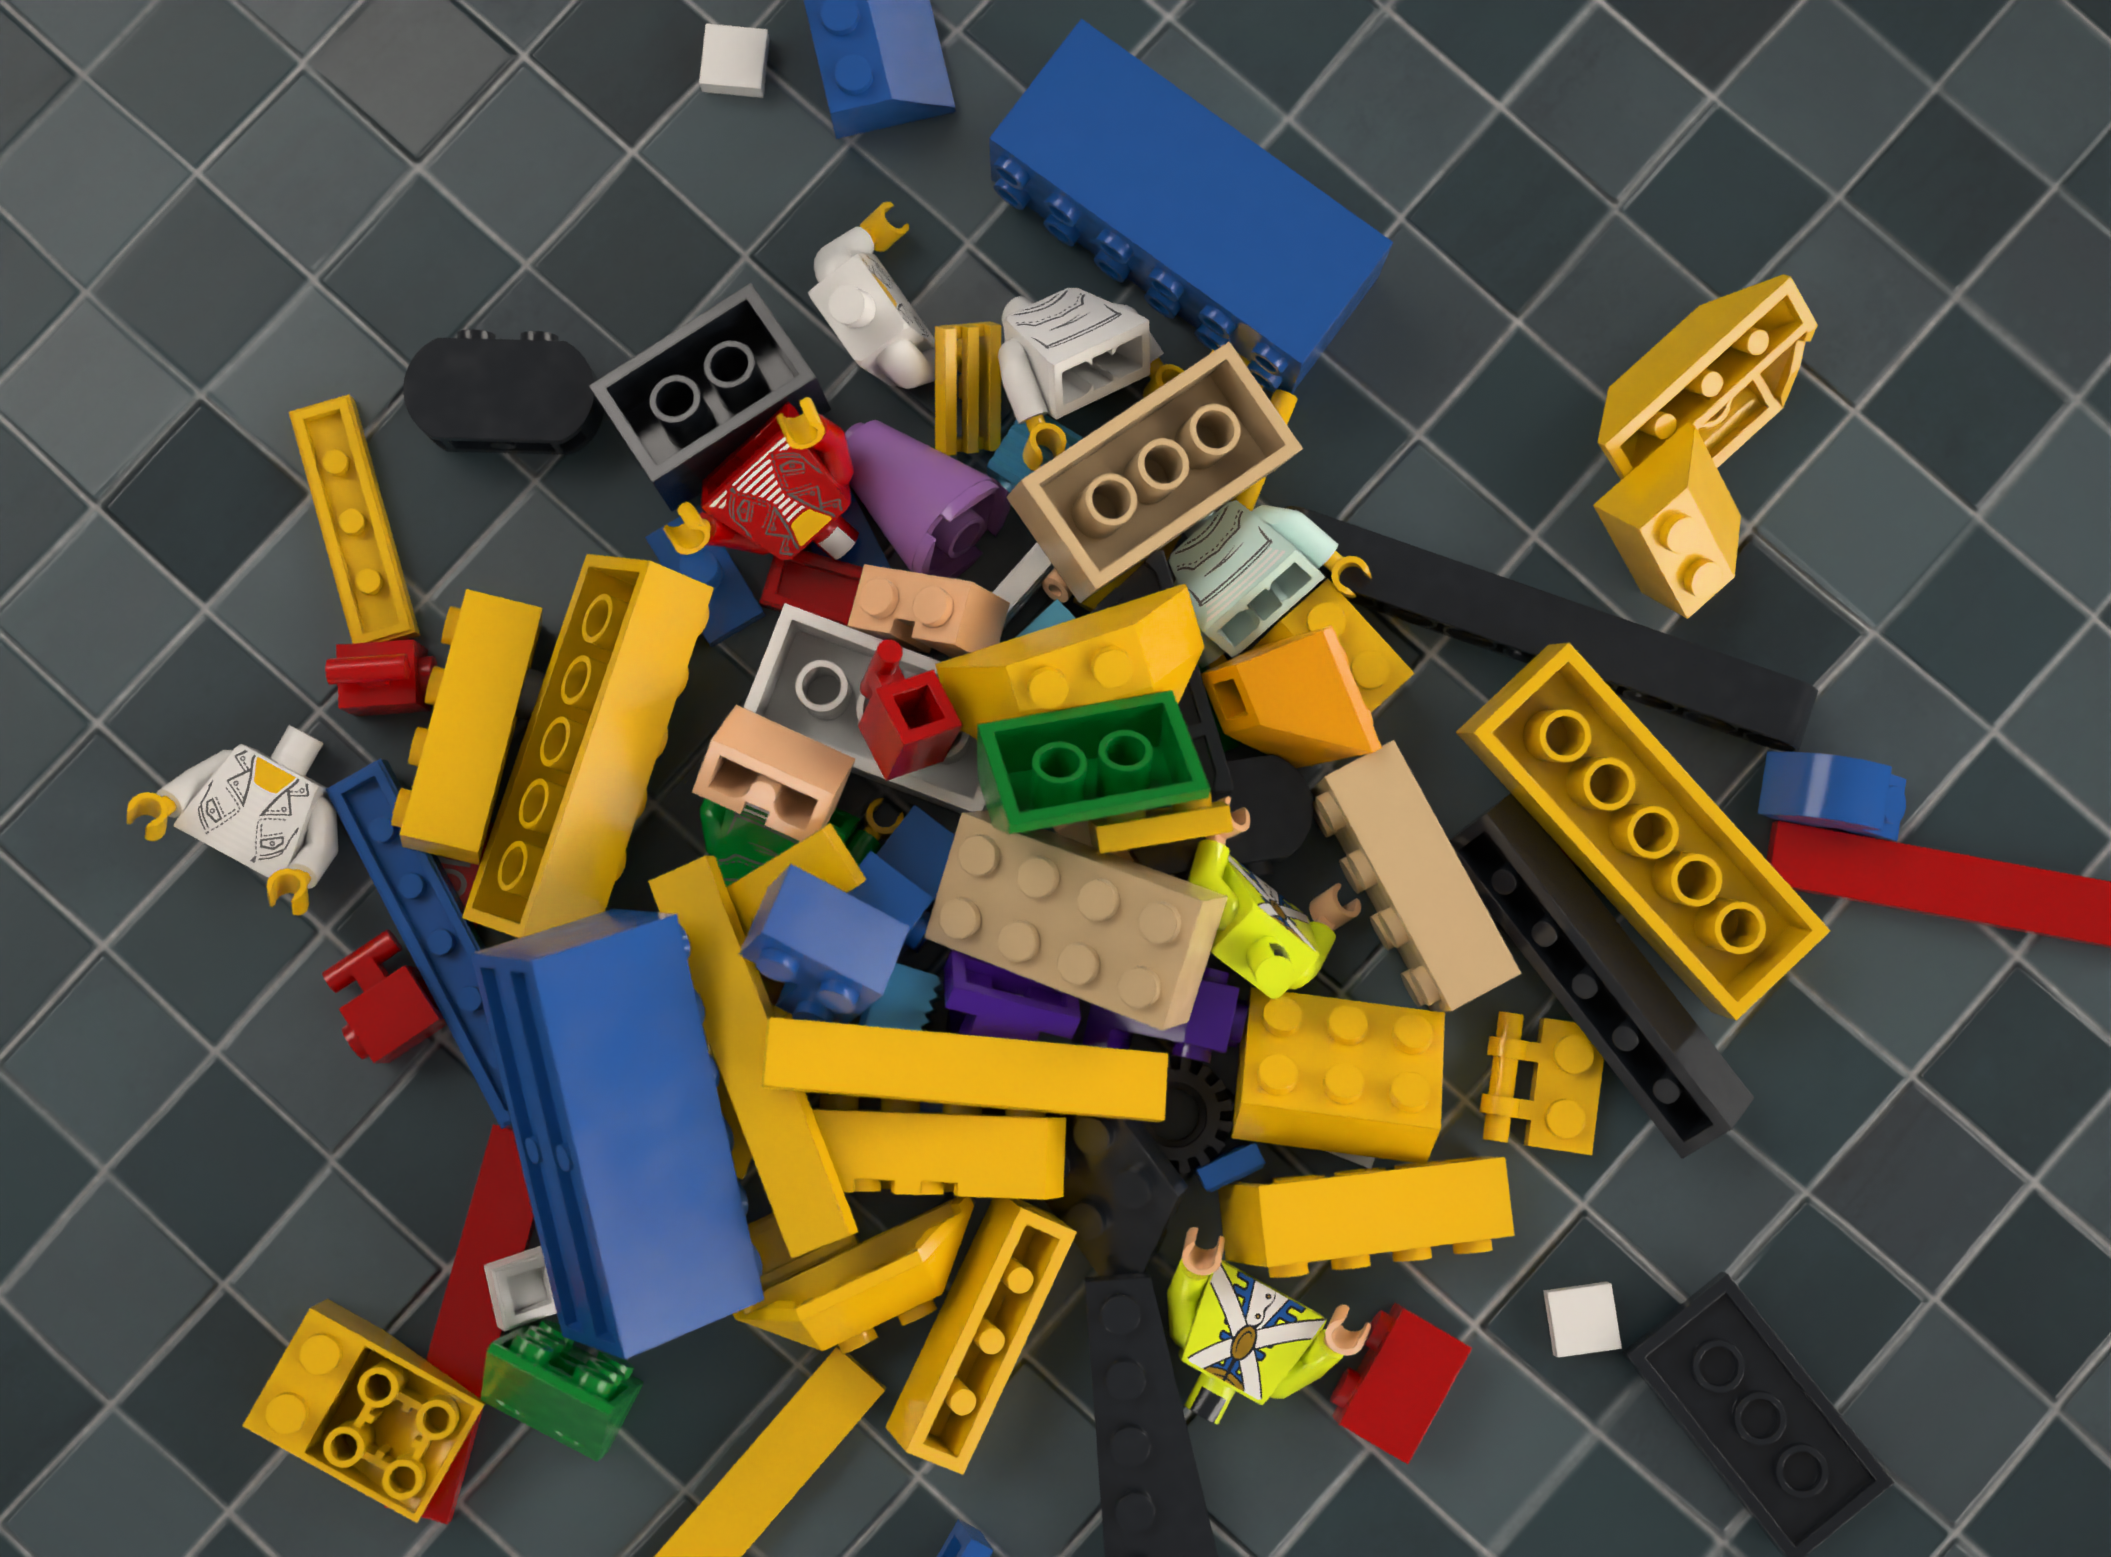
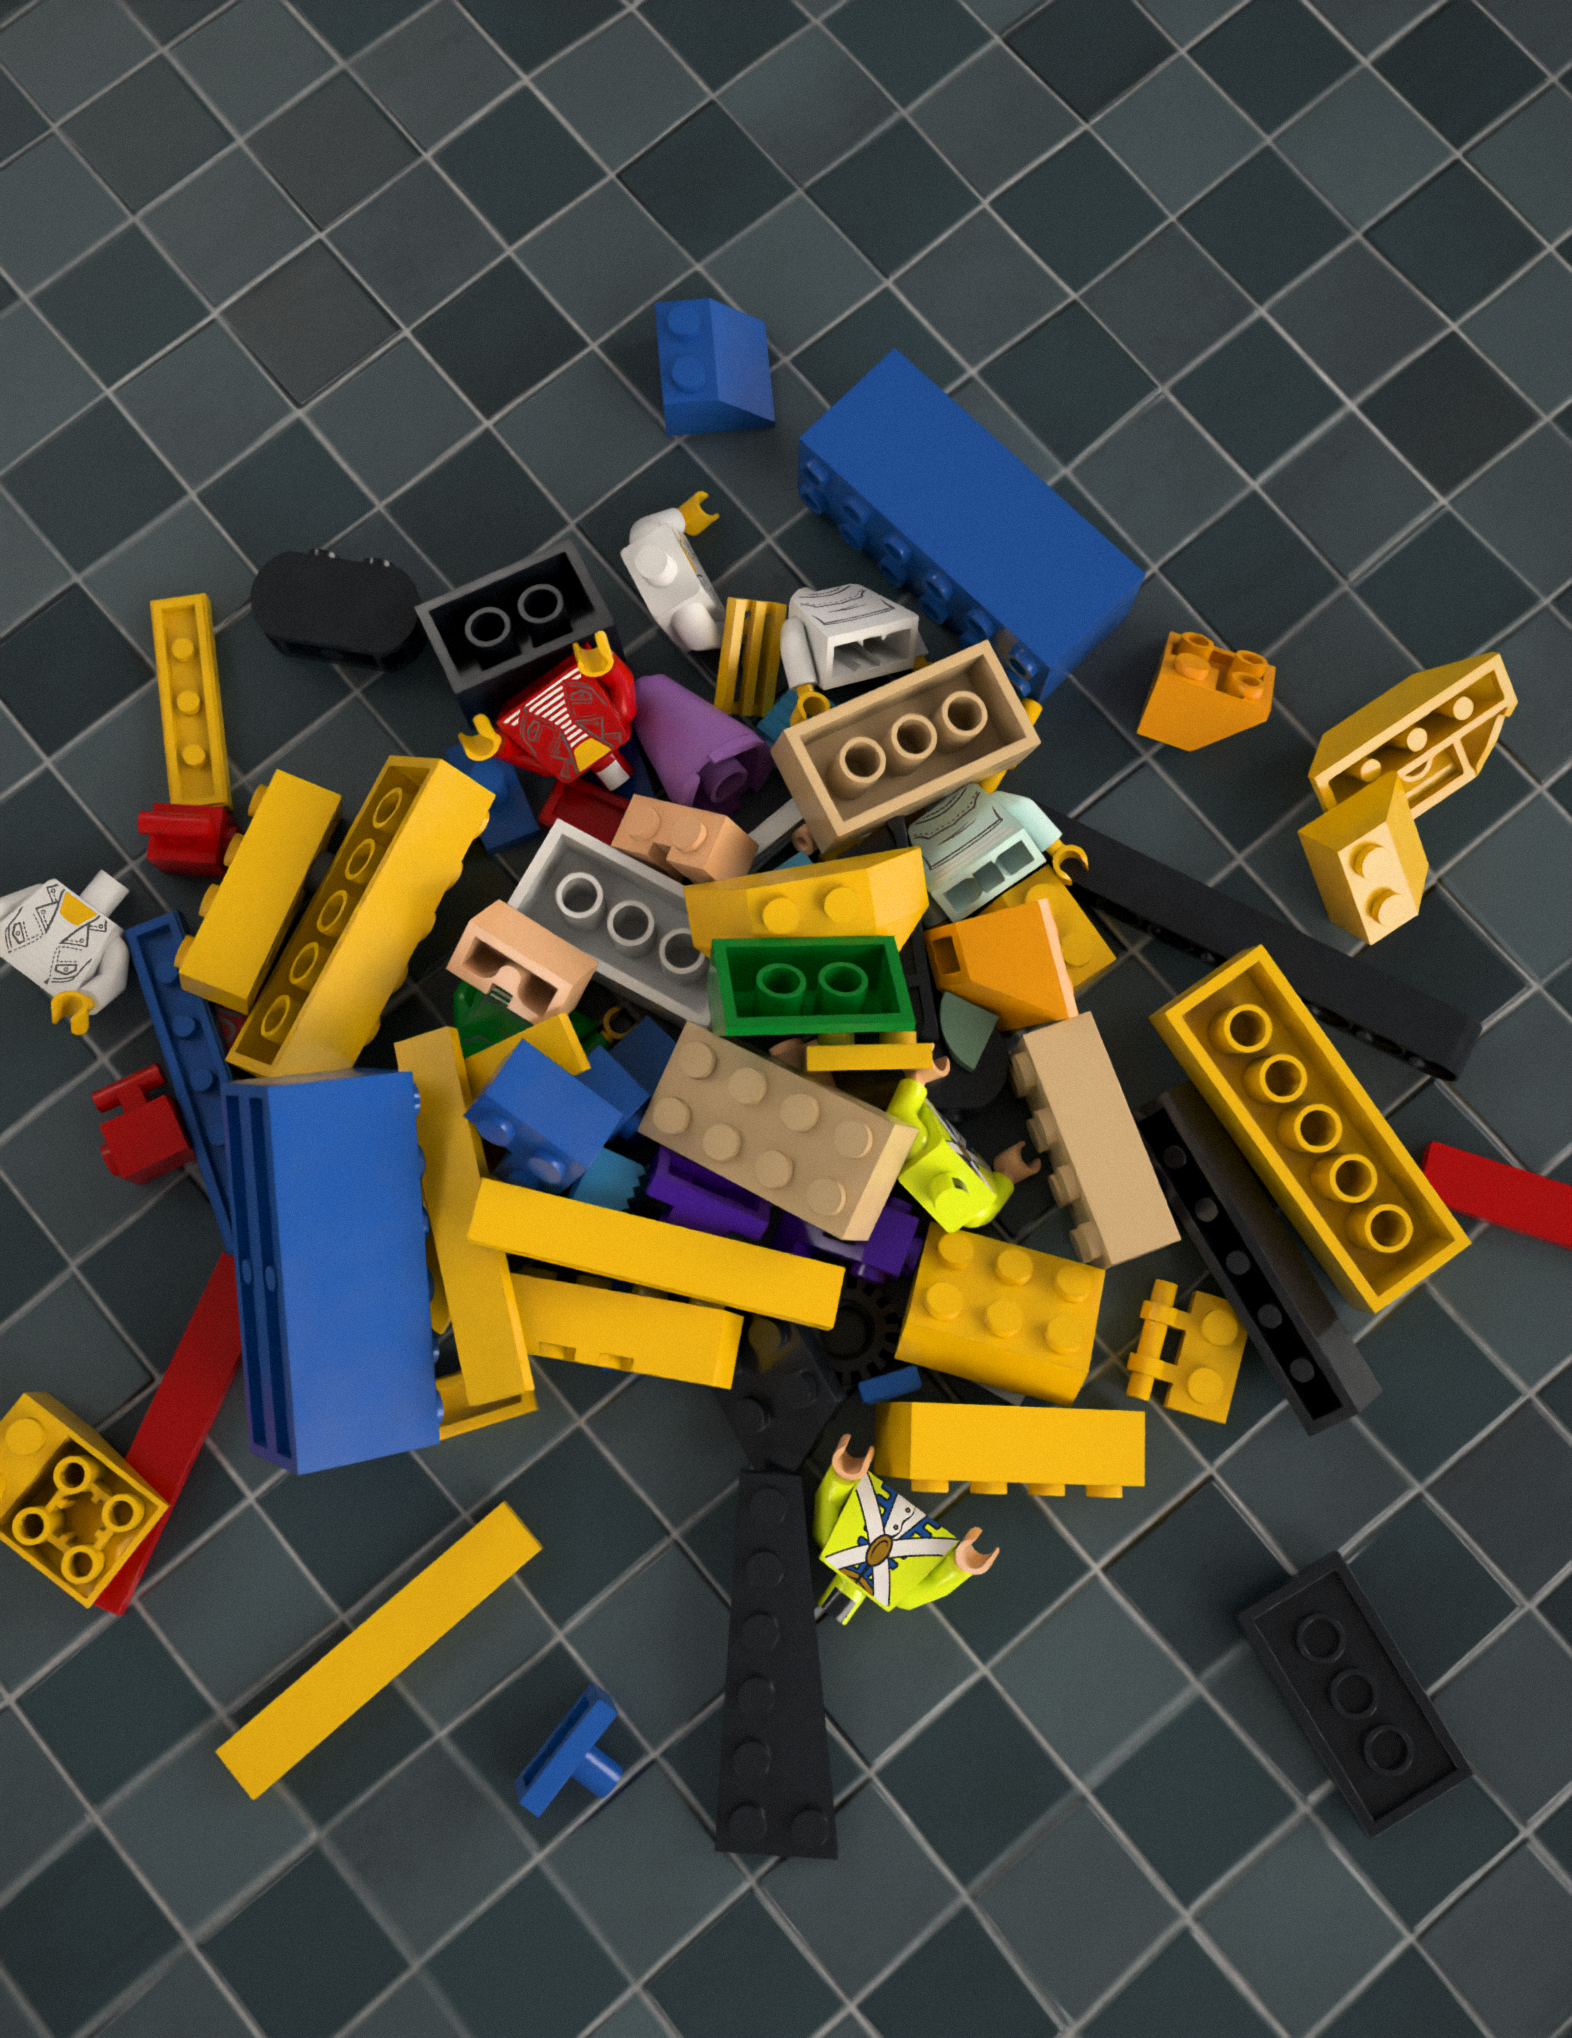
camera: 10 degrees right, 5 degrees down
green slope [481,1319,644,1462] -> none
white tile [484,1246,557,1331] -> none
white tile [699,24,770,98] -> none
yellow wedge [733,1196,976,1354] -> none
red brick [858,639,963,781] -> none
yellow brick [885,1198,1077,1475] -> none
red brick [1330,1303,1472,1465] -> none
white tile [1543,1281,1622,1358] -> none
blue brick [1758,751,1906,841] -> none
none -> sand green tile [937,991,999,1073]
none -> light orange slope [1136,631,1276,752]

